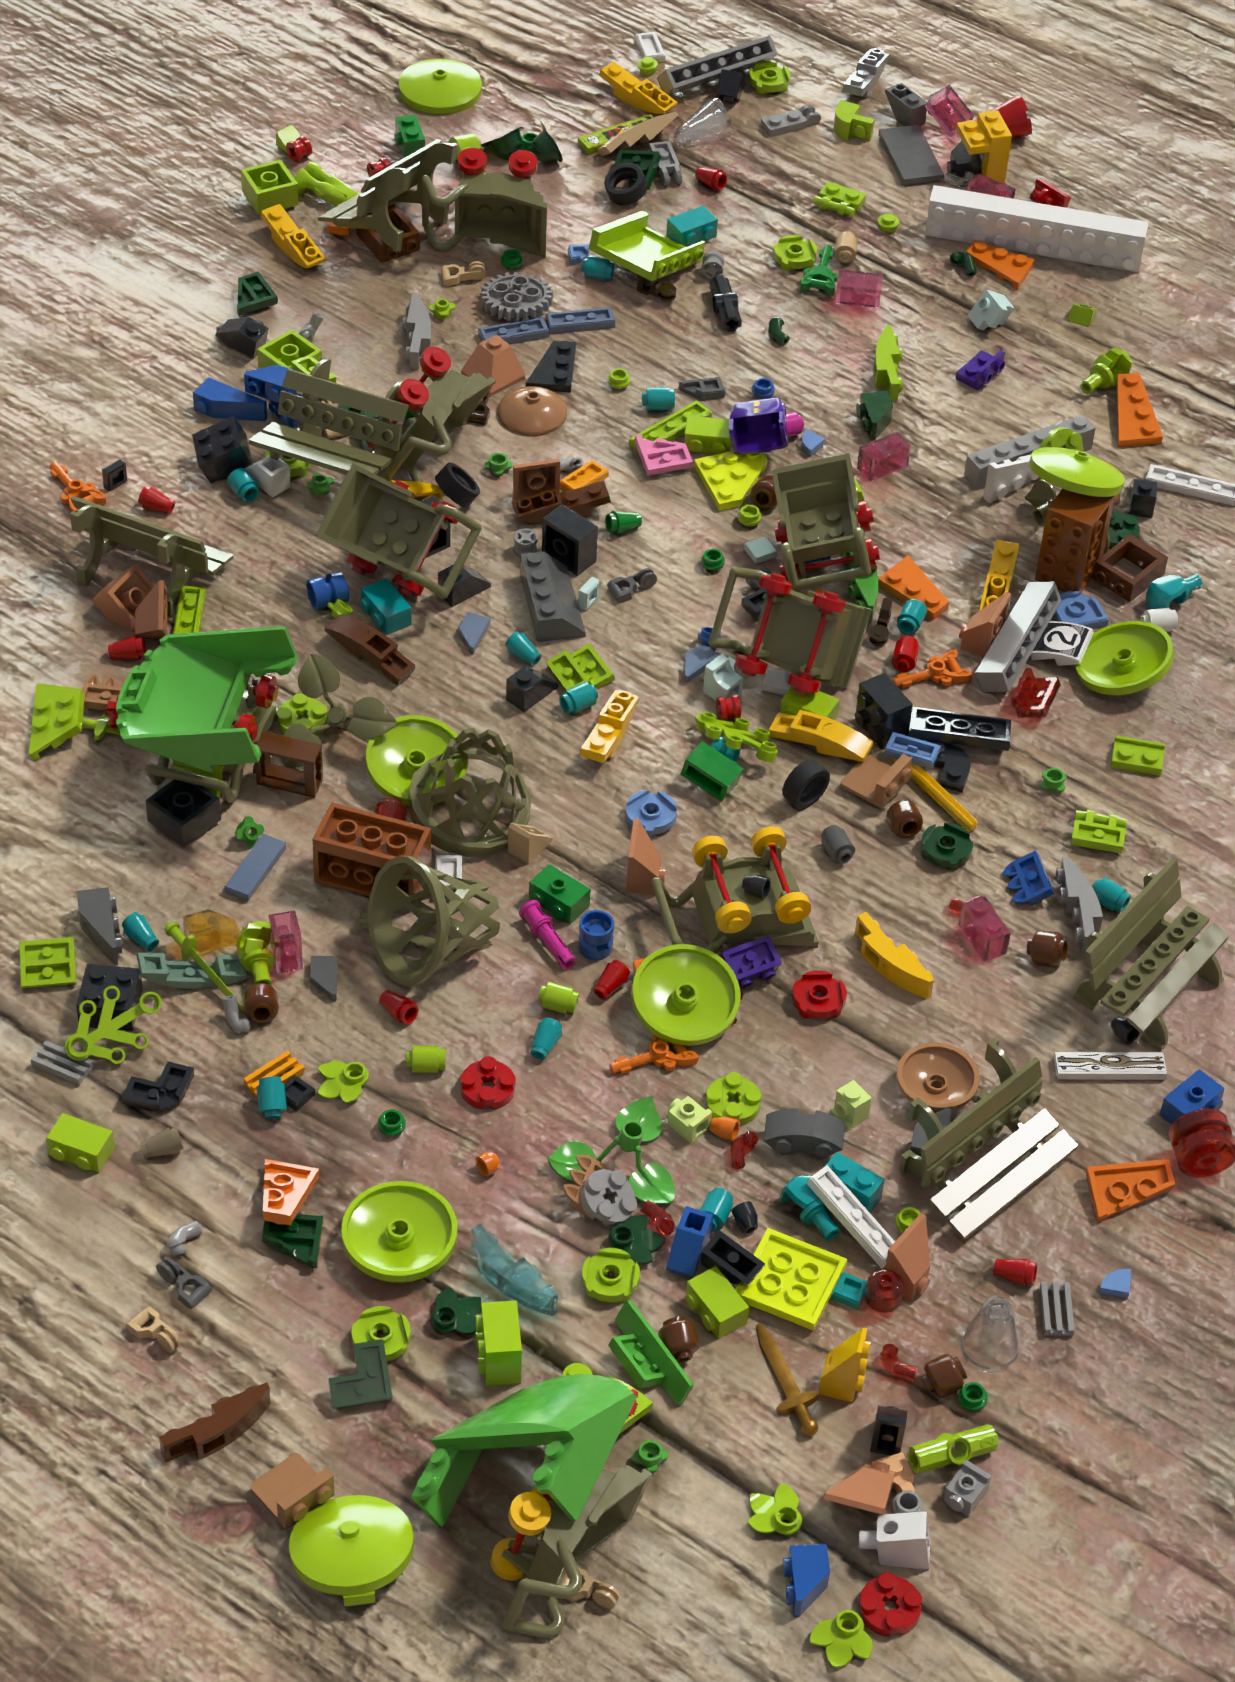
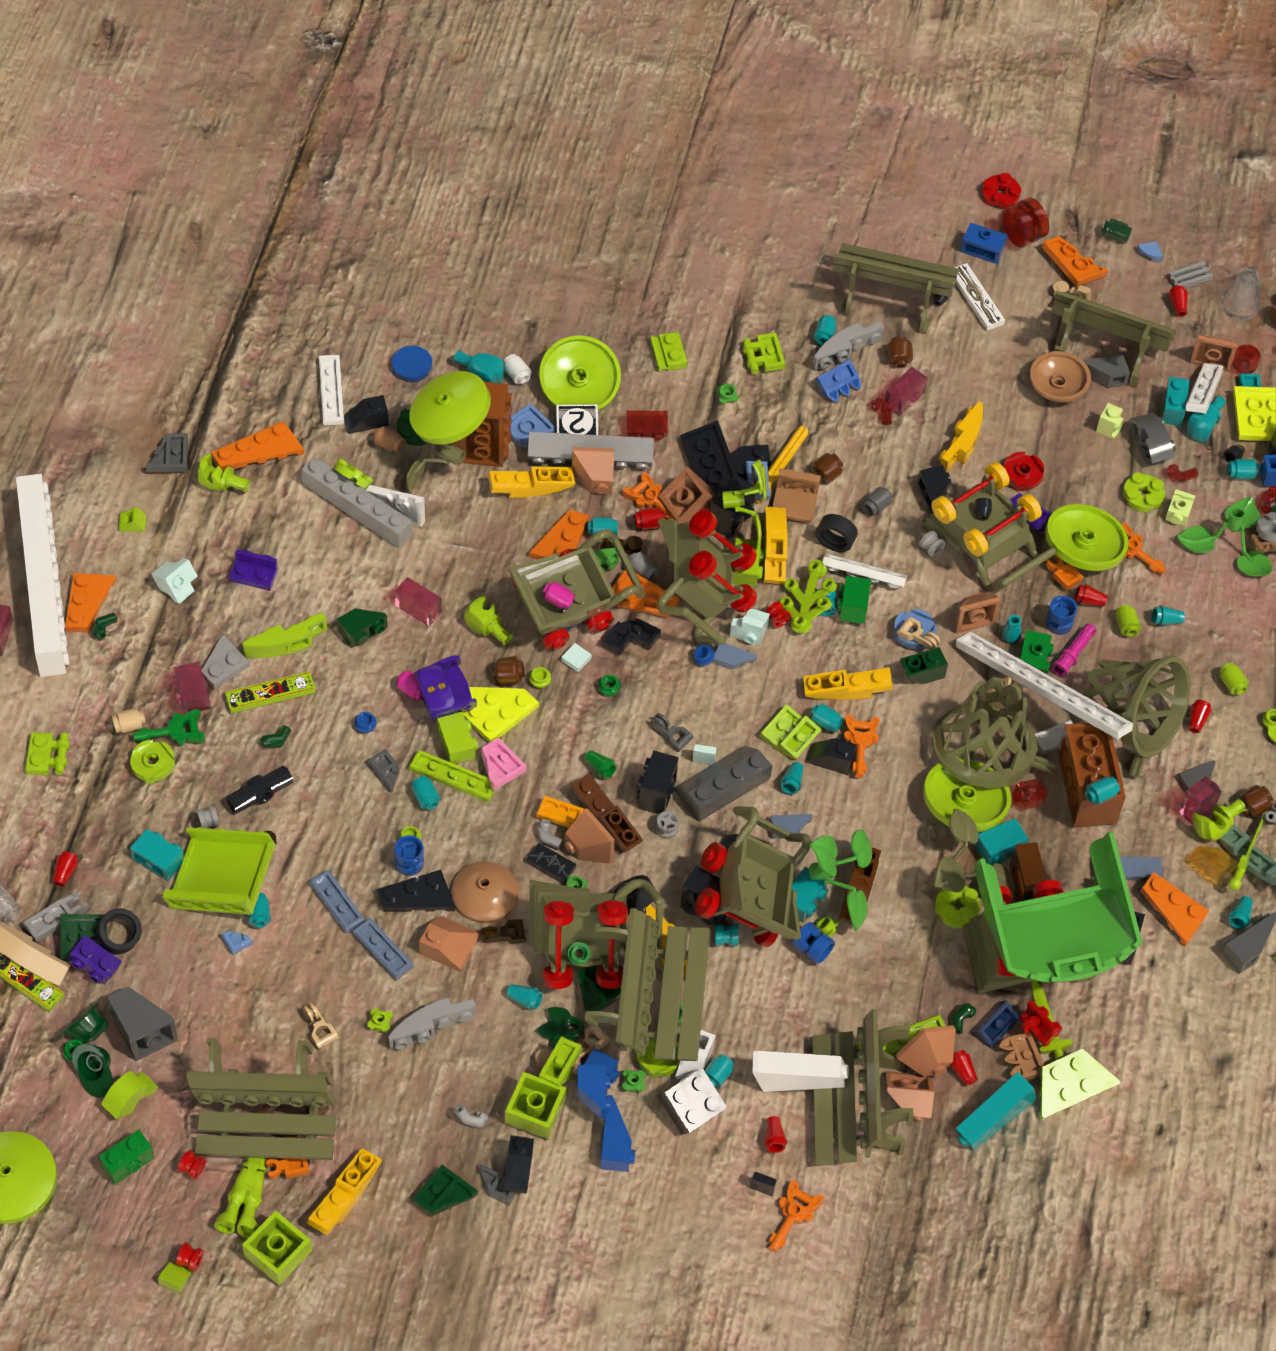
camera: 115 degrees left, 10 degrees up
olive piece [421,148,547,258] -> none
red plate [460,1056,516,1110] -> none
light grey gear [480,272,553,322] -> none
green plate [501,249,523,269] -> none
orange hose [710,1117,740,1141] -> none
medium blue tile [802,429,825,456] -> none
lime plate [878,213,899,233] -> none
lime plate [895,1207,920,1233] -> none
dark green plate [921,823,973,871] -> none
none -> dark purple bracket [67,935,122,985]
none -> dark grey slope [107,987,178,1061]
none -> dark grey wing [146,433,188,473]
none -> light grey wing [201,635,250,689]
none -> tile [225,671,316,714]
none -> blue tile [392,346,432,382]
none -> blue wheel [394,835,424,876]
none -> black tile [527,843,577,884]
none -> dark pink brick [542,581,576,610]
none -> nougat slope [658,467,716,524]
none -> lime plant [722,460,767,552]
none -> white slope [752,1051,849,1092]
none -> bright green plant [809,830,872,931]
none -> white plate [823,553,908,588]
none -> orange piece [844,714,880,778]
none -> tan piece [897,617,940,650]
none -> dark green slope [900,647,948,684]
none -> black slope [917,465,951,514]
none -> white plate [956,632,1133,739]
none -> teal slope [956,1072,1037,1150]
none -> teal brick [974,818,1029,865]
none -> teal cone [1001,615,1022,643]
none -> tan piece [1053,281,1091,301]
none -> teal brick [1085,776,1120,805]
none -> clear green brick [1102,218,1133,243]
none -> orange wing [1140,872,1209,947]

